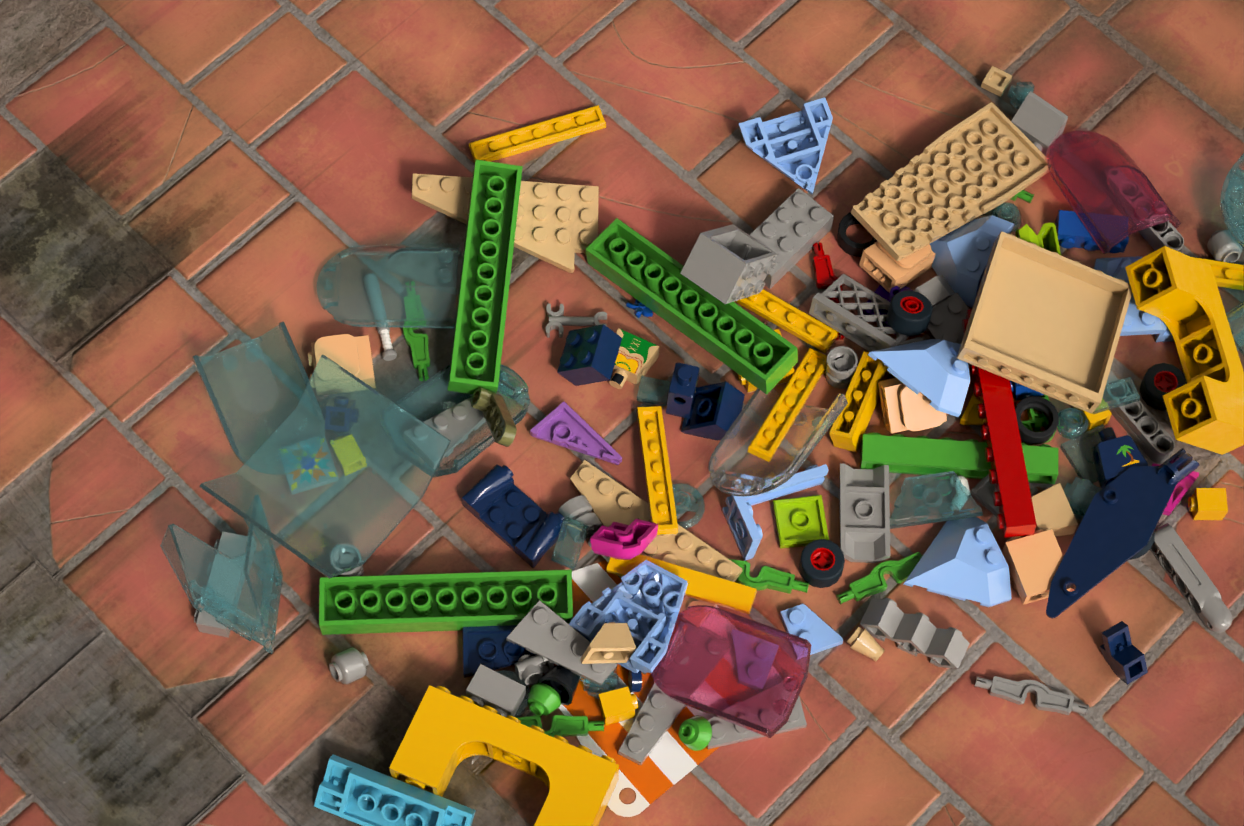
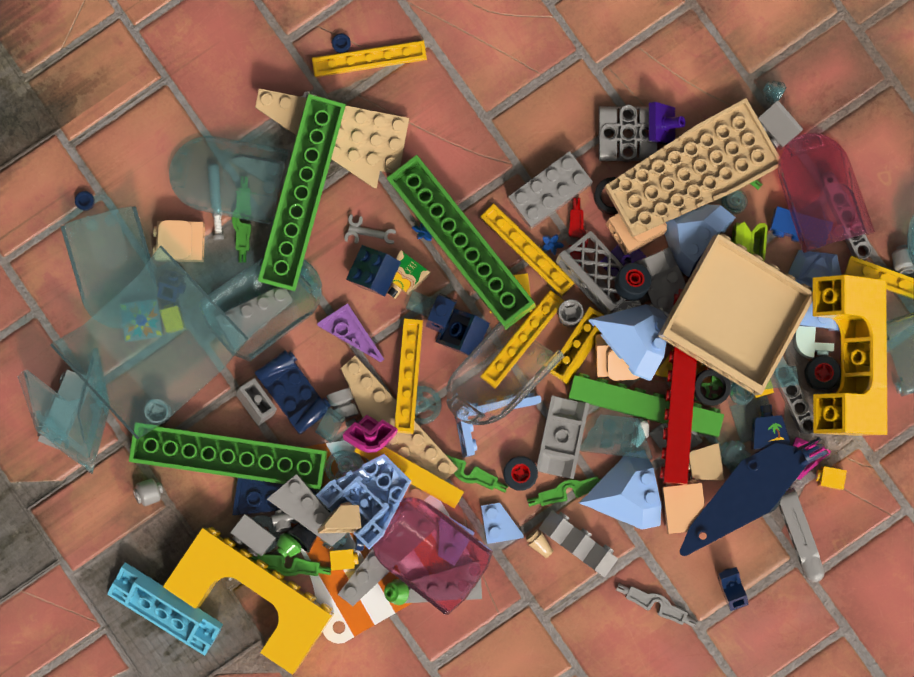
camera: 15 degrees right, 20 degrees up
olive beam [471,387,517,447] -> none
light grey container [680,224,778,304] -> none
light blue wedge [738,97,833,195] -> none
lime tile [773,495,829,549] -> none
tan plate [981,66,1012,97] -> none
none -> dark blue tile [75,191,95,211]
none -> light grey brick [236,378,277,426]
none -> clear light blue piece [325,450,363,481]
none -> dark blue tile [332,34,351,53]
none -> blue plant [542,234,564,255]
none -> light grey connector [599,105,657,163]
none -> dark purple tile [649,102,685,145]
none -> light aqua brick [793,326,834,359]

